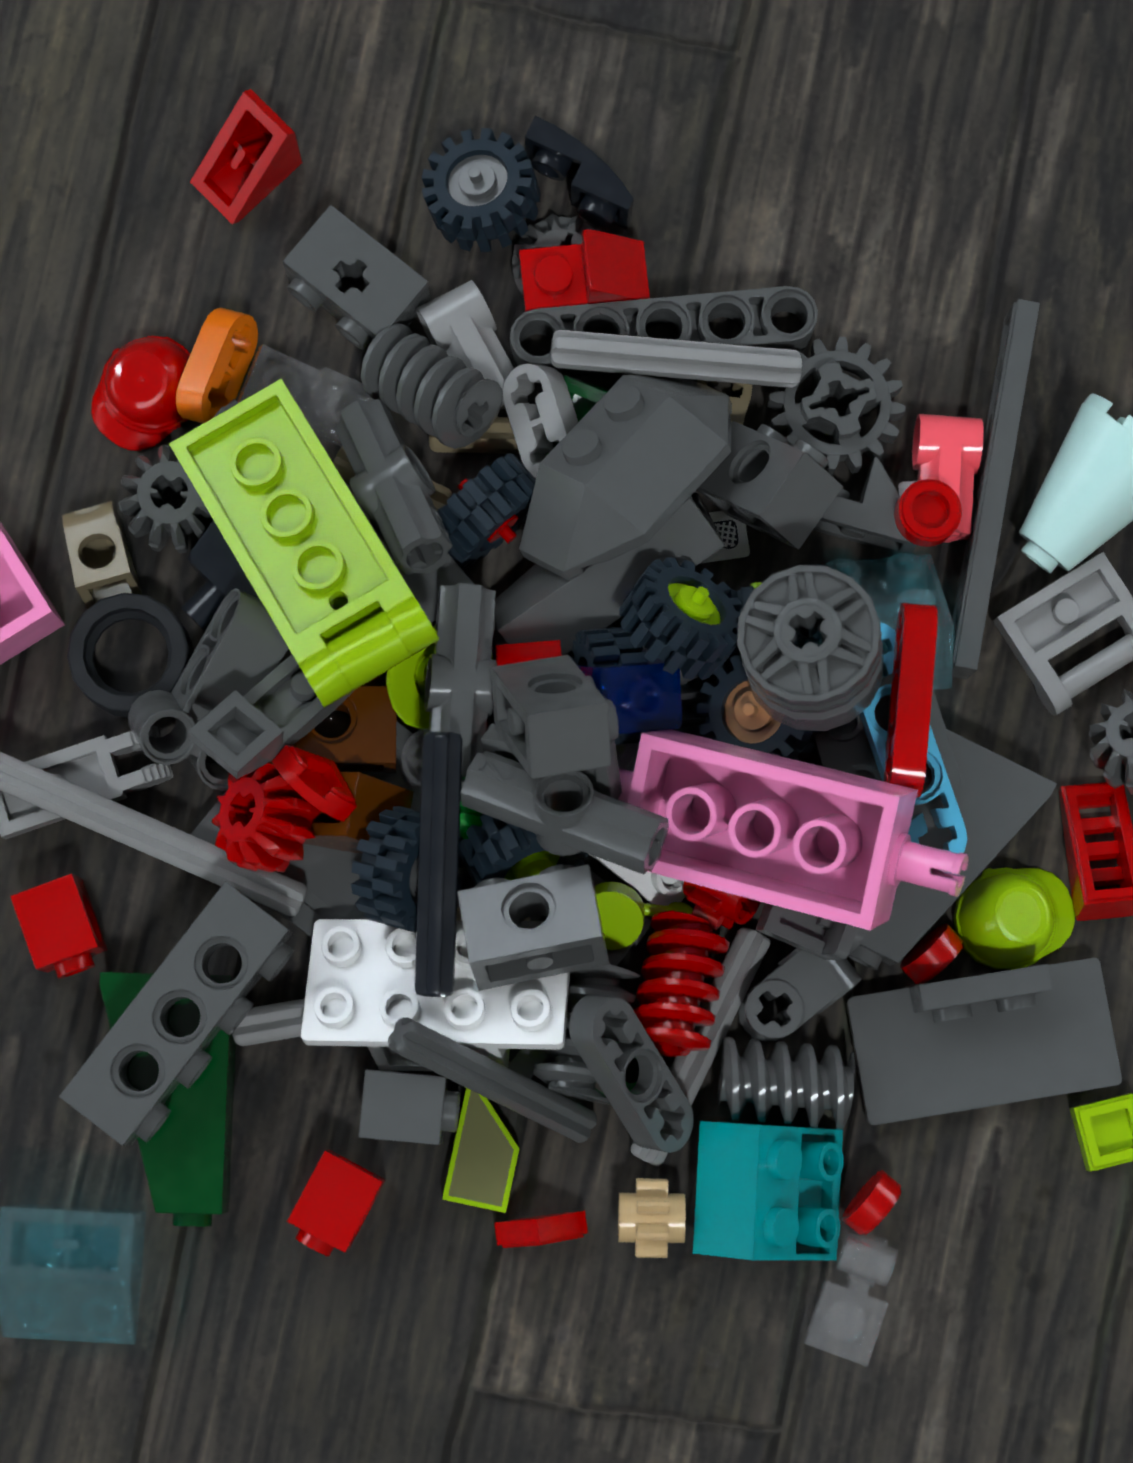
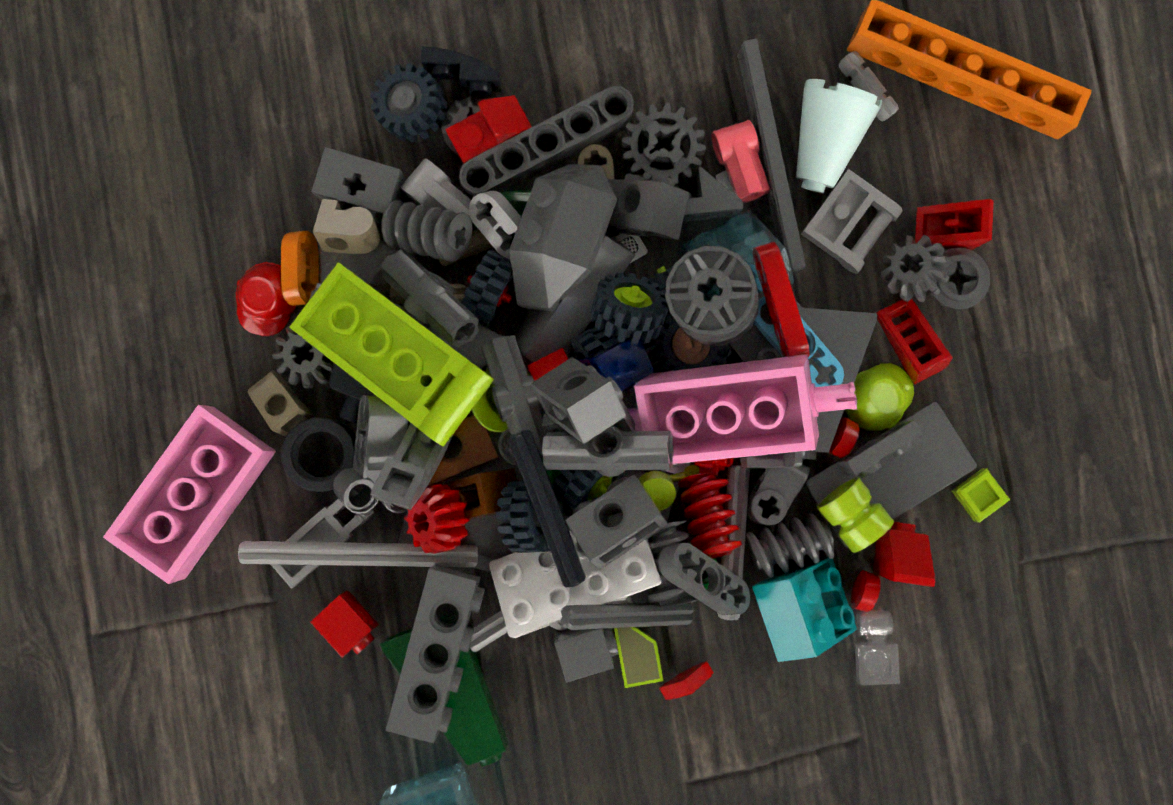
camera: 20 degrees left, 5 degrees up
red slope [190,89,302,224] -> none
red tile [272,745,357,822] -> none
red brick [287,1149,386,1257] -> none
light grey axle [550,330,802,388] -> none
tan gear [618,1178,686,1258] -> none
red tile [894,479,962,547] -> none
none -> dark tan leg [313,199,380,254]
none -> lime wheel [817,477,894,553]
none -> red slope [873,521,935,587]

